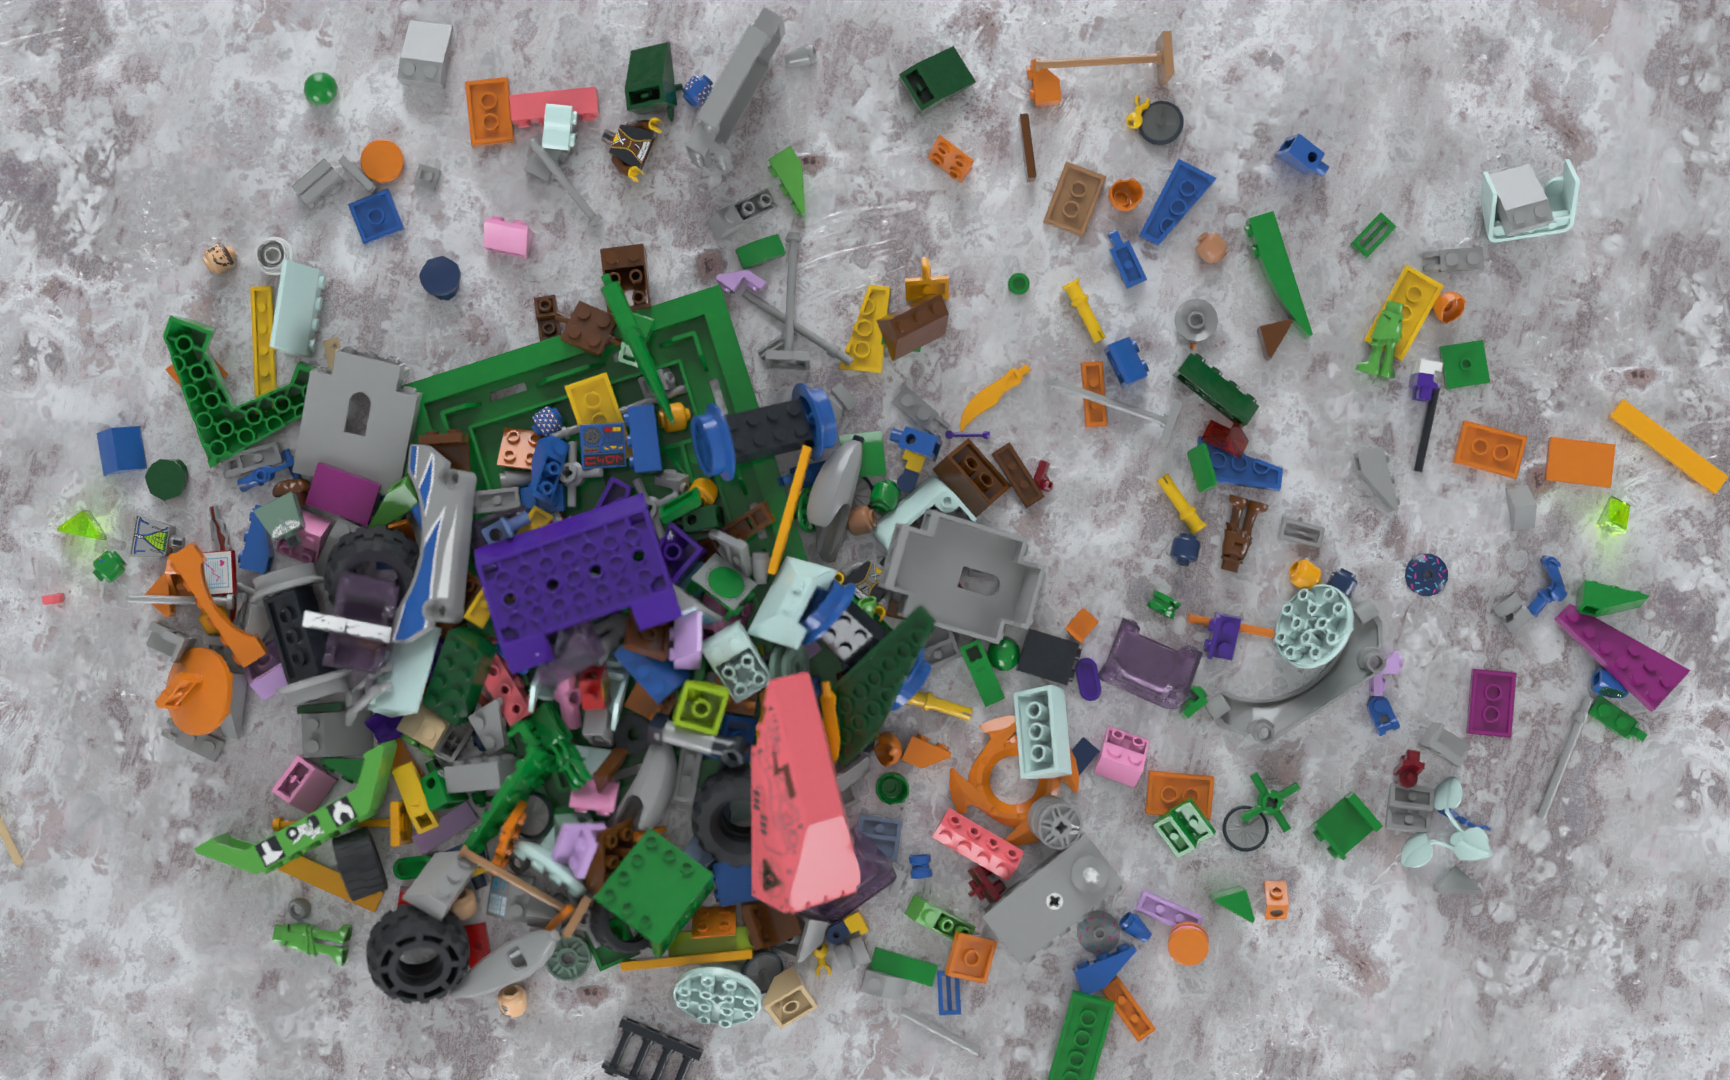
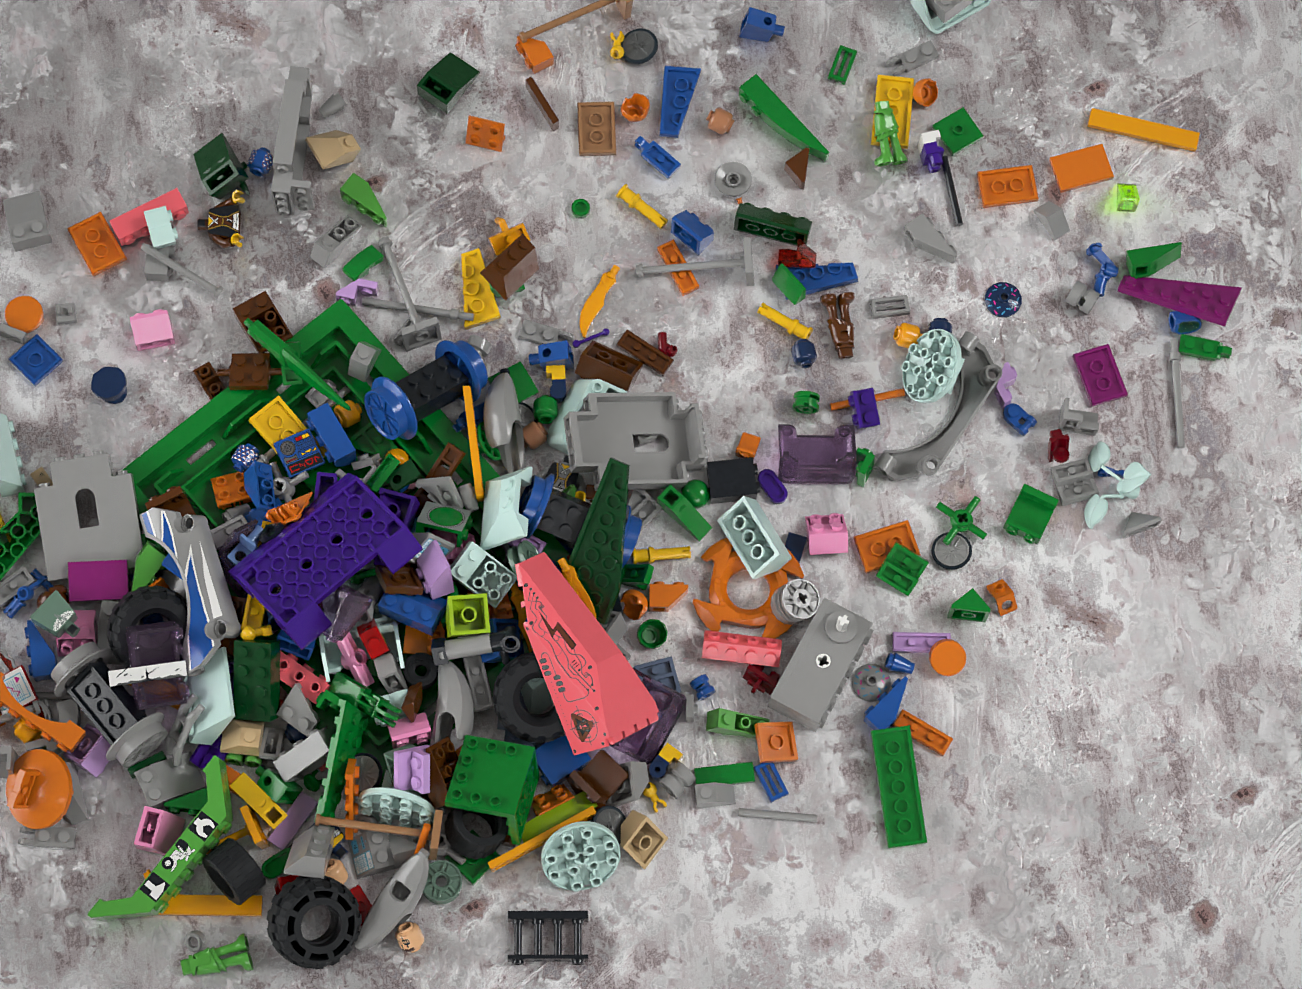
camera: 30 degrees left, 15 degrees down
none -> yellow arm [241,625,273,640]
none -> black tile [259,522,284,544]
none -> orange hinge [266,492,313,525]
none -> tan slope [305,130,361,170]
none -> light grey slope [348,341,382,382]
none -> green slope [621,564,654,590]

